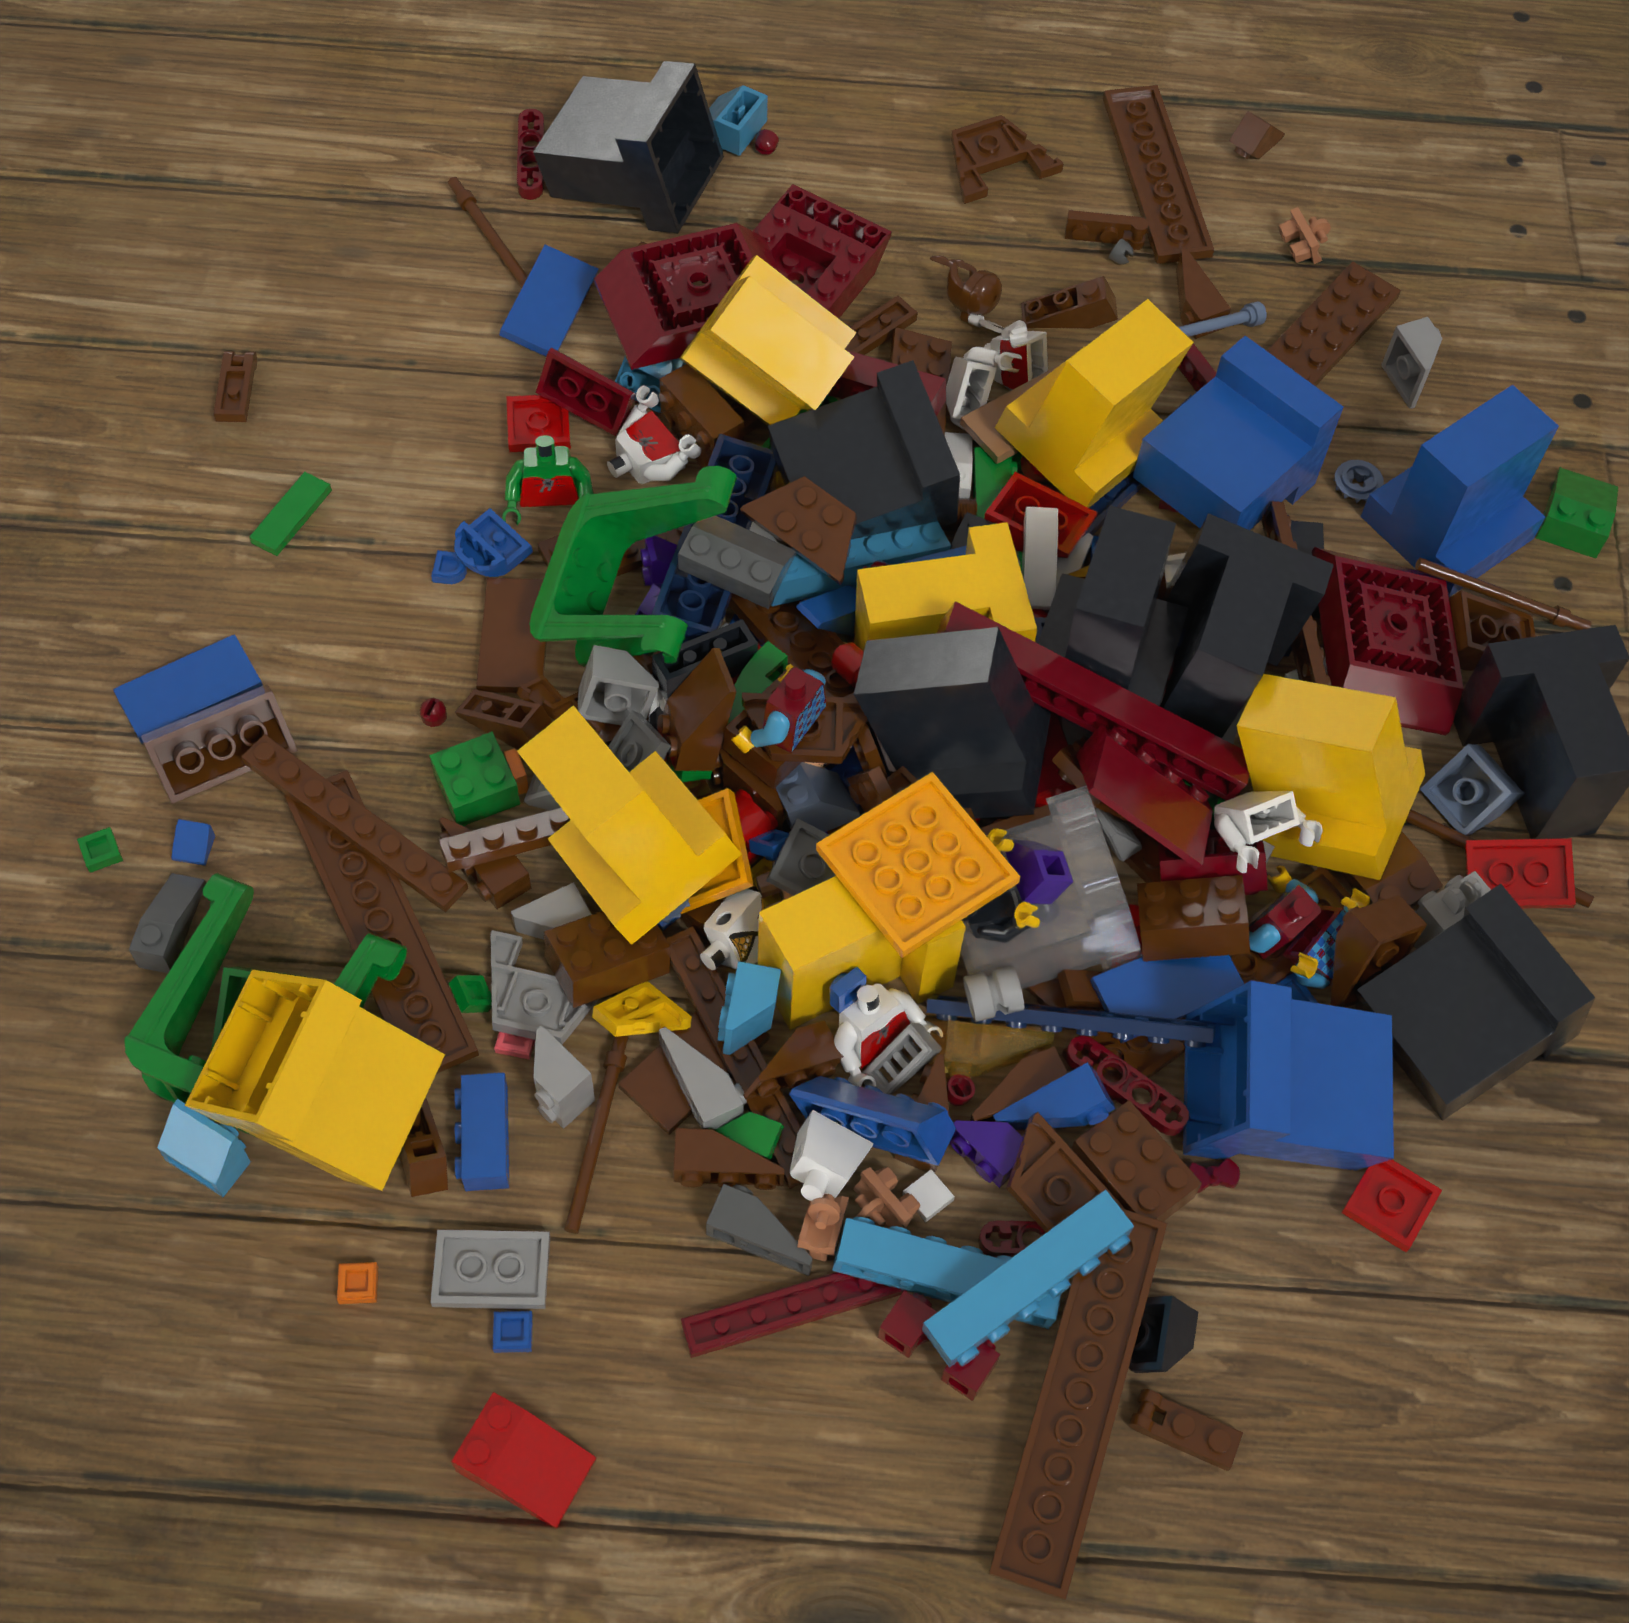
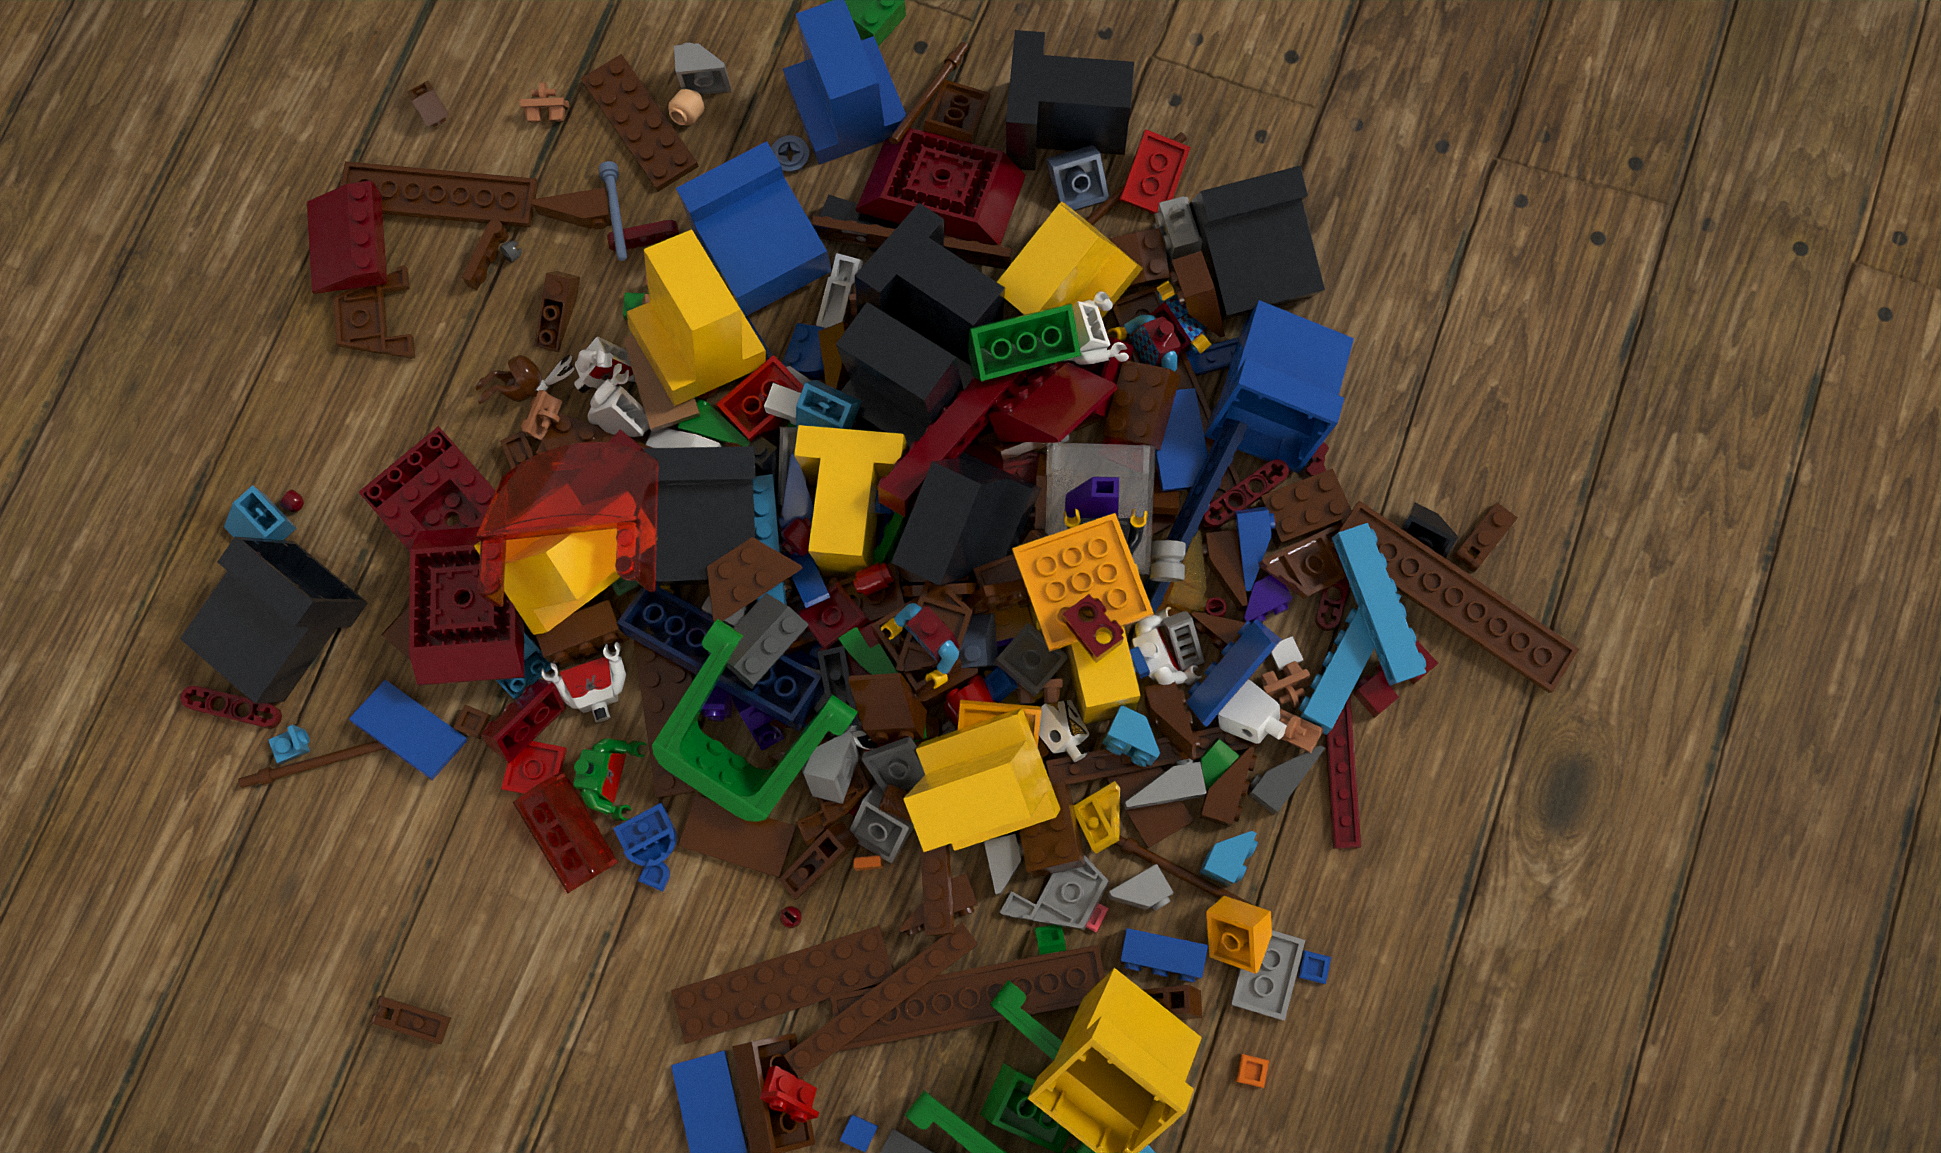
camera: 65 degrees left, 15 degrees up
green tile [249,471,332,556] -> none
green brick [429,731,521,826] -> none
red slope [451,1392,597,1529] -> none
red plate [1341,1159,1442,1252] -> none
none -> dark azure bracket [269,724,310,765]
none -> dark red slope [307,181,387,294]
none -> reddish brown plate [454,705,491,739]
none -> clear red windscreen [476,442,659,607]
none -> clear red slope [512,771,618,894]
none -> nougat hips [520,390,563,442]
none -> light nougat head [668,89,705,126]
none -> reddish brown plate [671,925,894,1044]
none -> red bracket [760,1066,819,1123]
none -> dark azure slope [796,380,862,429]
none -> dark red tile [797,581,869,650]
none -> green slope [968,303,1081,381]
none -> dark red brick [1062,594,1124,663]
none -> dark azure slope [1199,831,1258,887]
none -> light orange slope [1206,896,1272,974]

